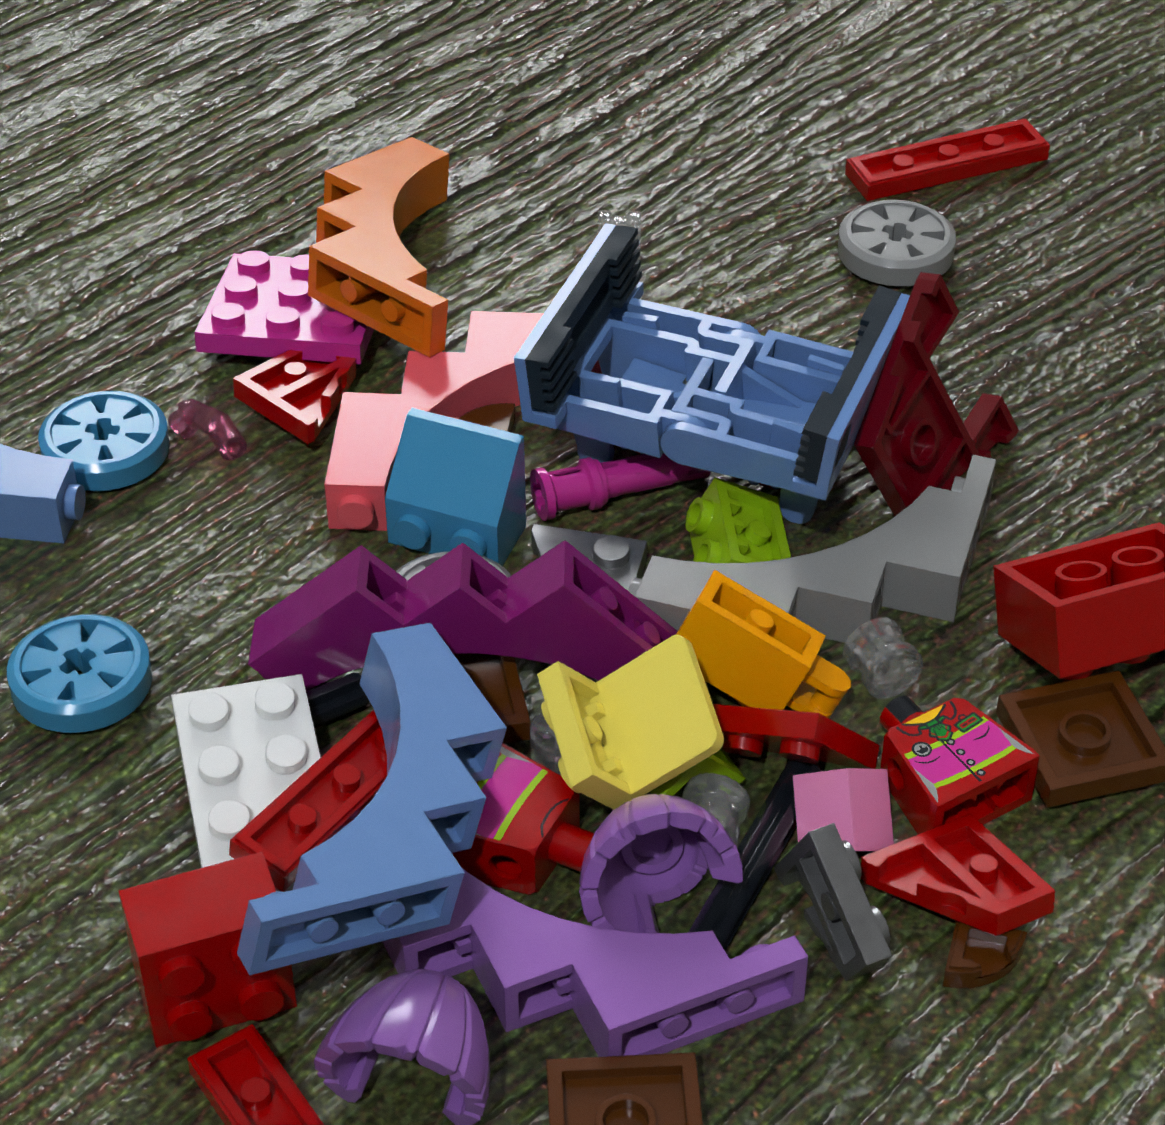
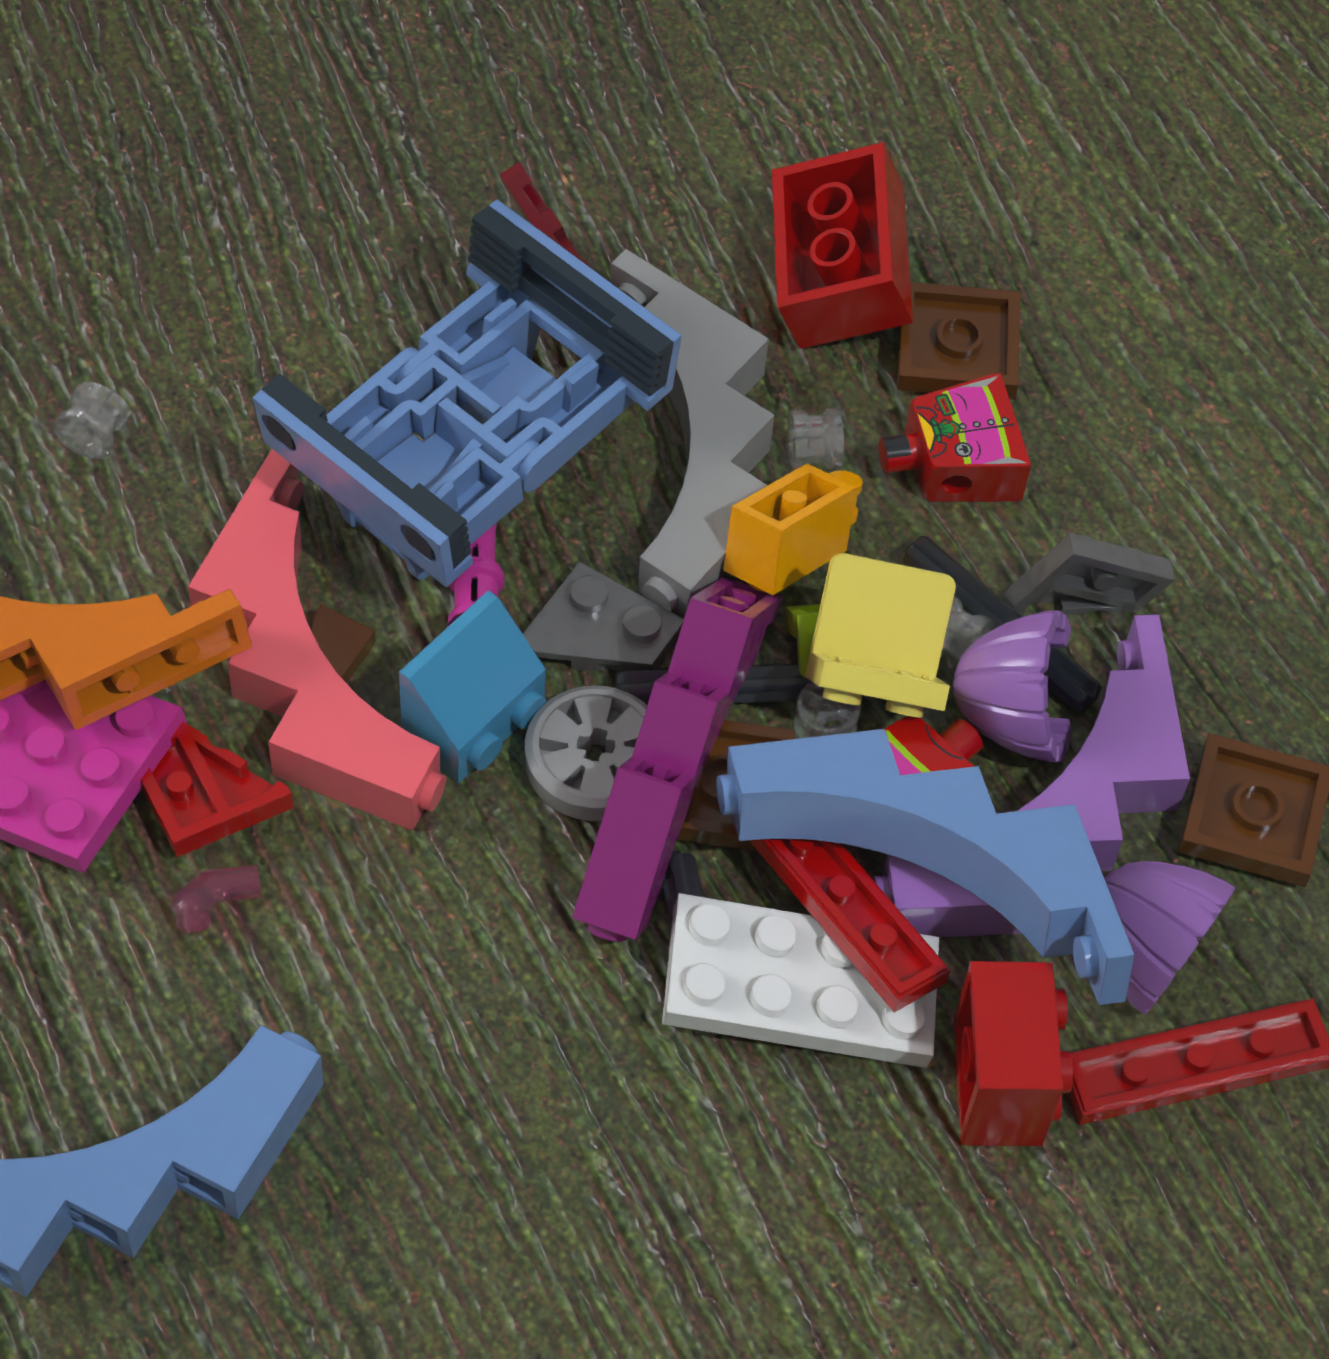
camera: 75 degrees left, 15 degrees up
dark azure wheel [7,614,152,733] -> none
dark azure wheel [38,391,170,491] -> none
lime bracket [685,477,791,563] -> none
red wing [713,704,880,769] -> none
bright pink panel [792,768,894,852] -> none
light grey wheel [838,200,956,287] -> none
red tile [845,119,1050,201] -> none
red wing [861,814,1055,936] -> none
reddish brown tile [943,920,1027,988] -> none

